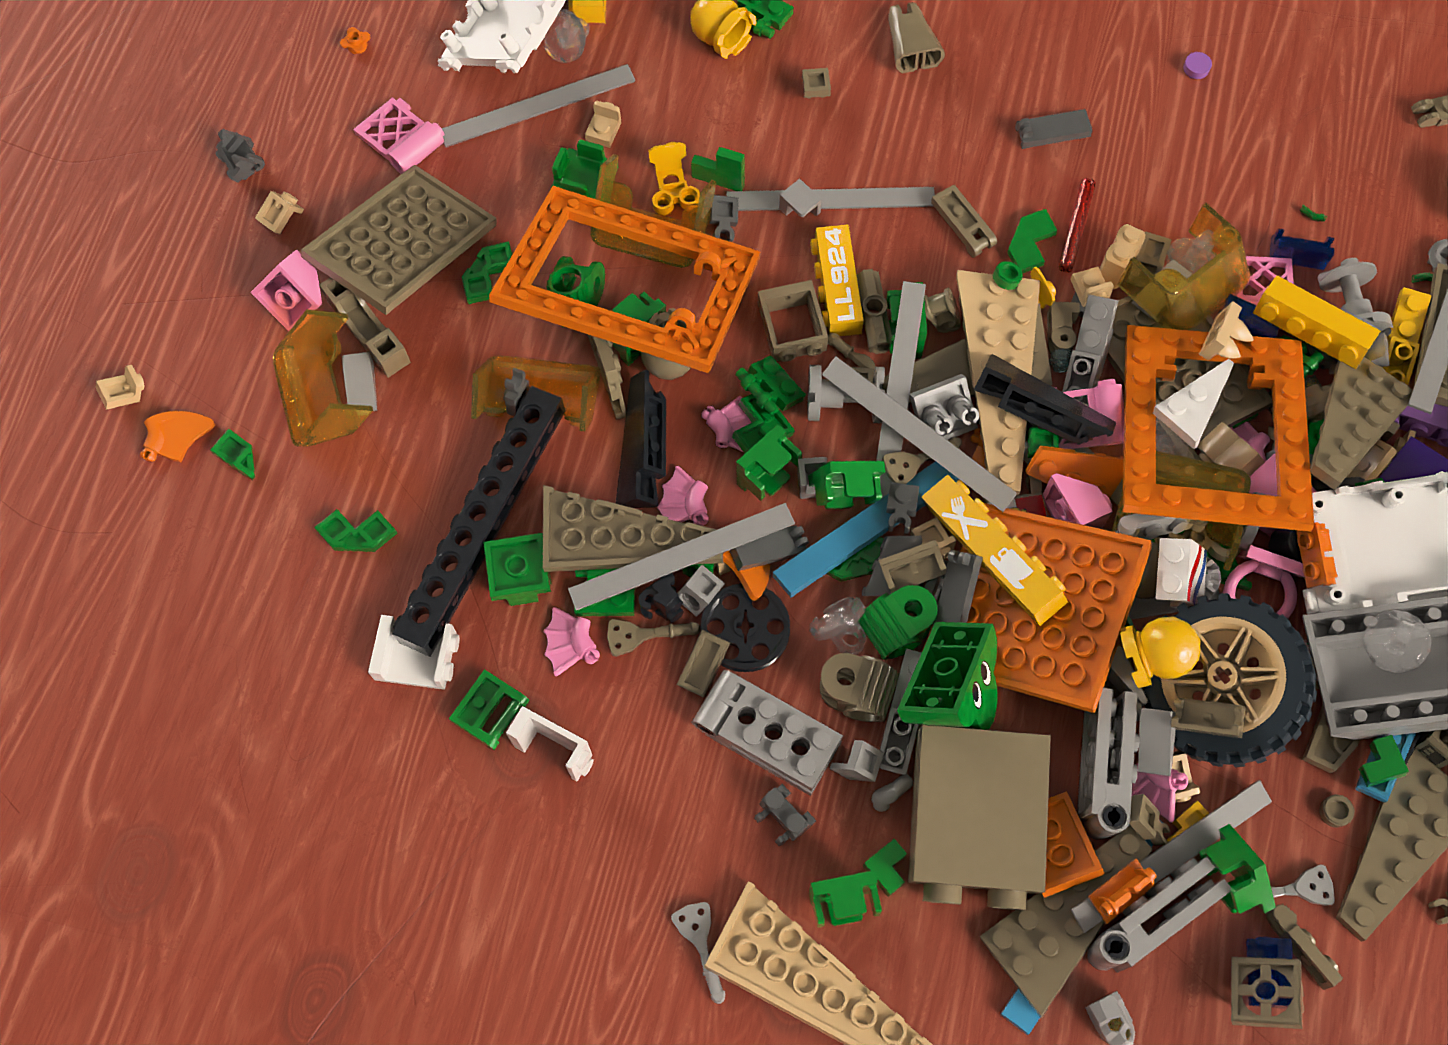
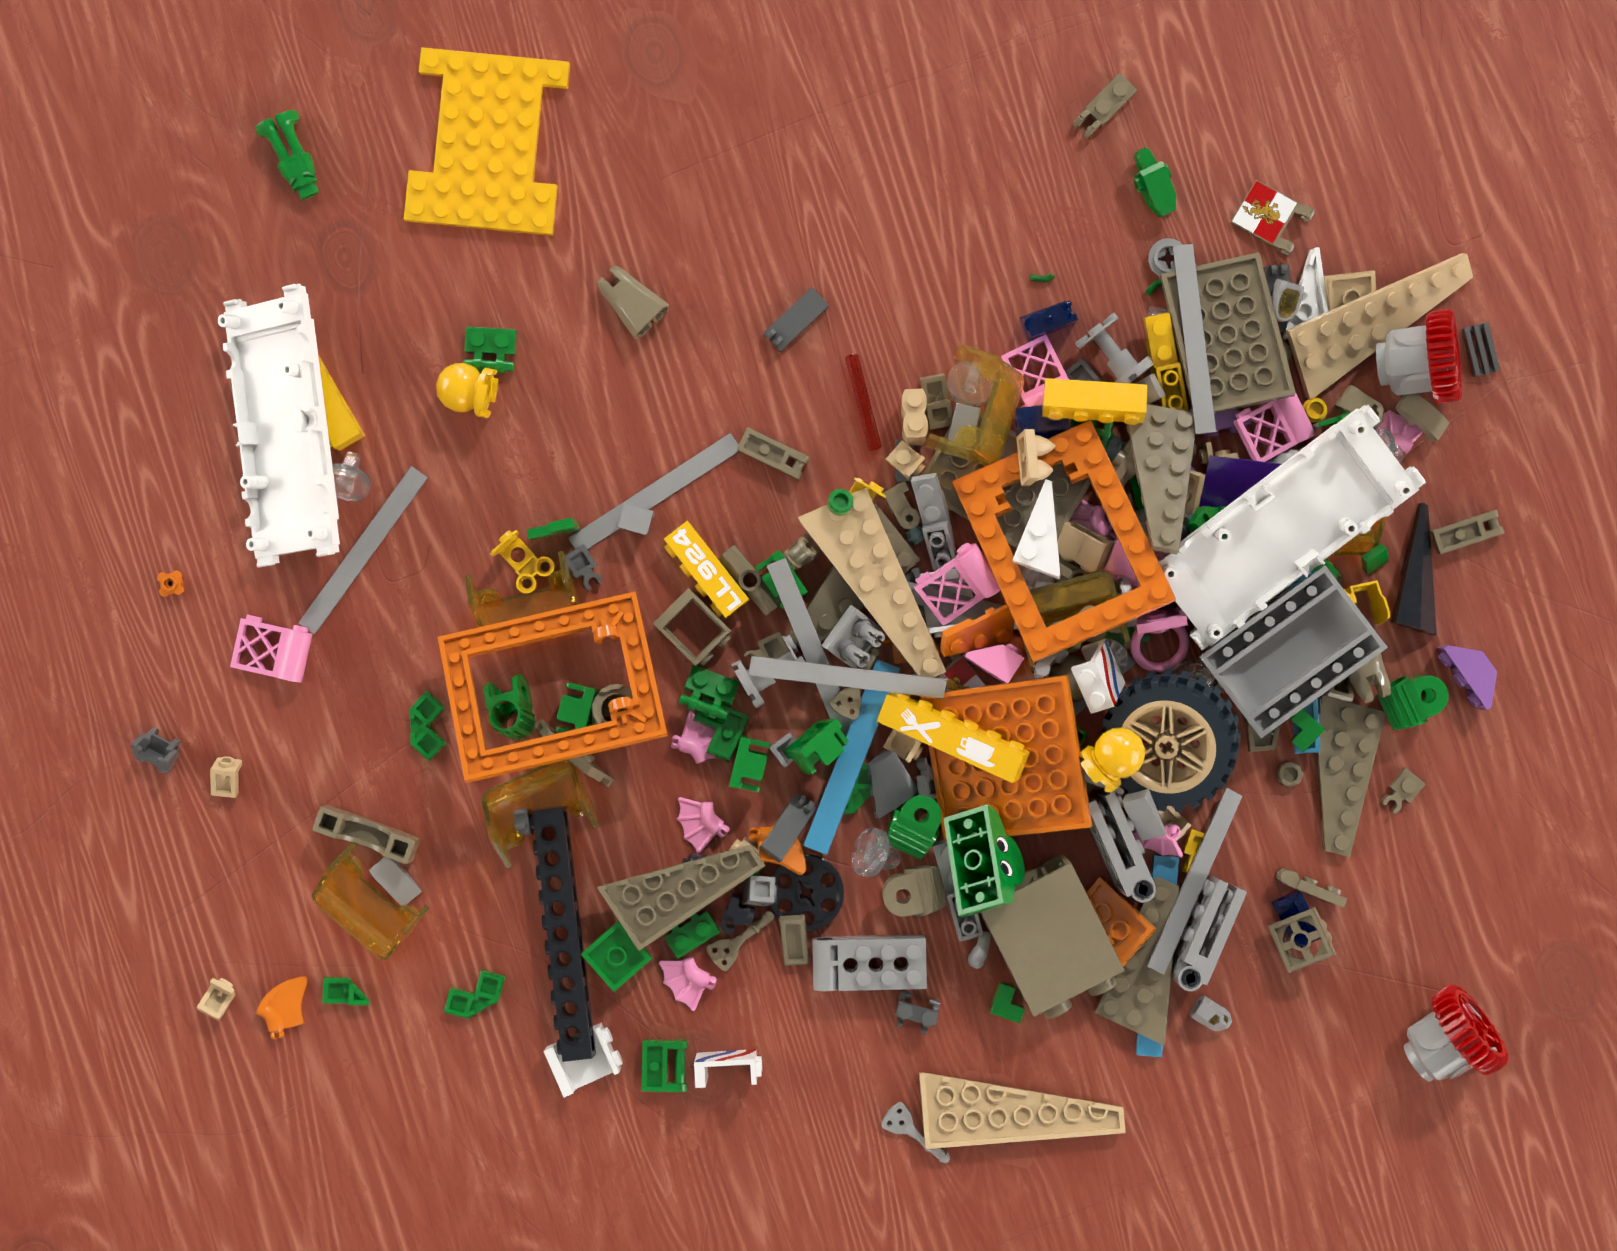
camera: 30 degrees left, 20 degrees up
bright pink slope [251,249,322,333] -> none
dark tan plate [301,165,497,315] -> none
green panel [550,139,619,202] -> none
light grey piece [568,503,795,611] -> none
tan bracket [585,100,621,148] -> none
black wedge [615,370,666,508] -> none
dark tan tile [802,68,831,99] -> none
green panel [809,870,882,928] -> none
dark tan piece [828,333,876,369] -> none
light grey panel [830,740,884,782] -> none
dark tan hinge [879,540,947,593] -> none
dark grey plate [886,482,920,534] -> none
dark grey hinge [932,550,983,628] -> none
black wedge [974,354,1116,445] -> none
green tile [1007,209,1058,273] -> none
green tile [1027,427,1059,458] -> none
orange hinge [1088,858,1157,924] -> none
dark tan plate [1129,794,1170,846] -> none
dark tan hinge [1171,698,1246,738] -> none
medium lavender tile [1183,52,1212,79] -> none
green panel [1199,824,1276,913] -> none
light grey piece [1271,864,1335,906] -> none
orange hinge [1296,522,1338,588] -> none
clear tile [1363,610,1432,673] -> none

